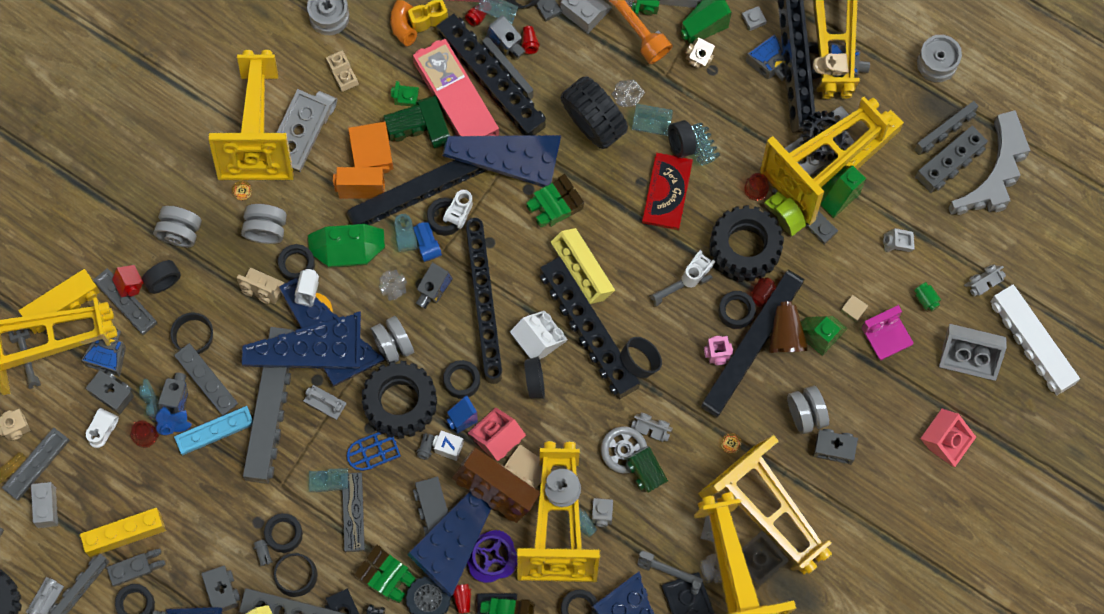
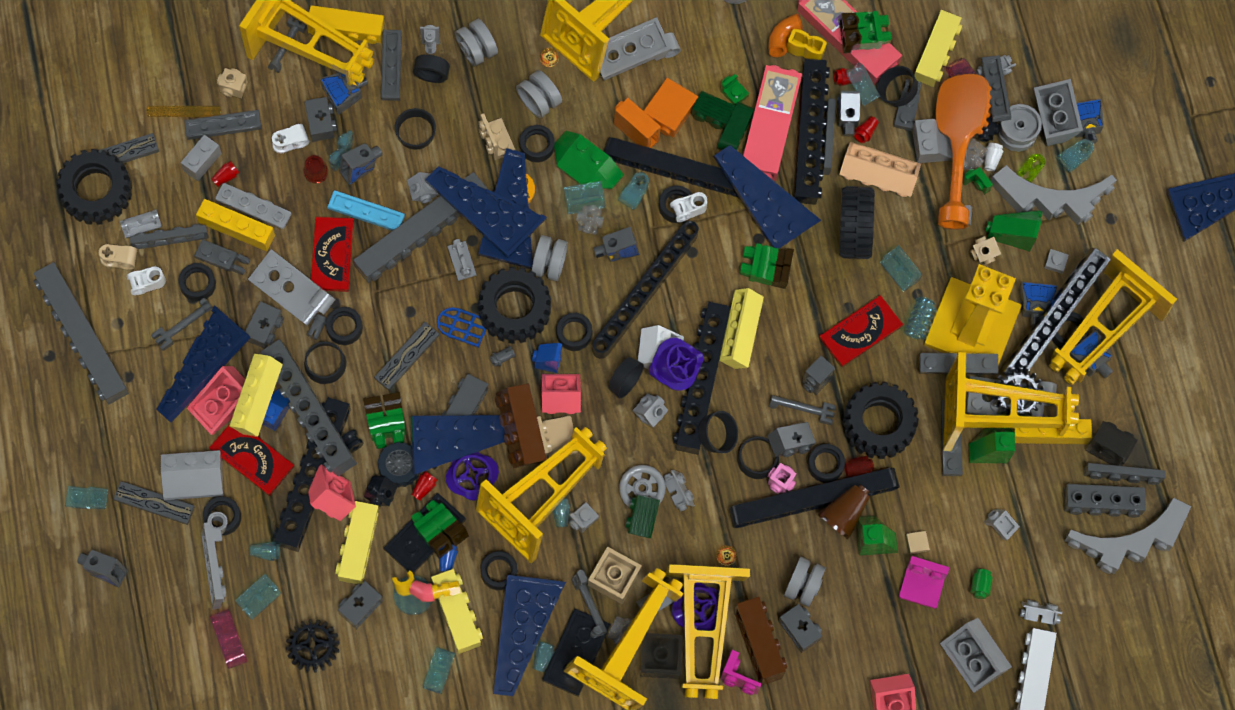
camera: 40 degrees right, 0 degrees up
red brick [112,265,143,297] -> none
blue plate [155,407,192,435] -> none
dark grey plate [174,343,238,416] -> none
white brick [295,269,319,307] -> none
clear light blue slope [309,468,348,492] -> none
tan slope [326,50,359,92] -> none
blue piece [413,222,442,262] -> none
white brick [432,431,464,461] -> none
light grey piece [545,469,581,507] -> none
clear brick [611,79,645,107] -> none
black tyre [668,120,696,158] -> none
white piece [682,250,716,288] -> none
clear red piece [744,173,769,201] -> none
lime brick [764,191,806,236] -> none
tan piece [813,54,849,76] -> none
light grey wheel [917,35,962,82] -> none
none -> red cone [211,161,240,187]
none -> light grey bracket [216,183,291,229]
none -> light grey hinge [248,249,336,326]
none -> red tile [311,217,354,292]
none -> light grey brick [407,172,438,203]
none -> light grey hinge [420,25,440,54]
none -> clear light blue hinge [564,181,605,214]
none -> tan brick [588,547,642,604]
none -> light grey brick [633,394,668,427]
none -> dark purple piece [649,338,704,391]
none -> dark purple piece [672,582,719,631]
none -> dark pink bracket [720,650,761,695]
none -> reddish brown brick [734,597,787,686]
none -> black tyre [737,436,779,479]
none -> dark grey brick [768,422,816,457]
none -> dark grey brick [802,356,835,395]
none -> light nougat slope [839,142,921,197]
none -> dark grey brick [919,353,998,375]
none -> yellow piece [924,264,1022,365]
none -> clear smoke brick [1085,421,1138,466]

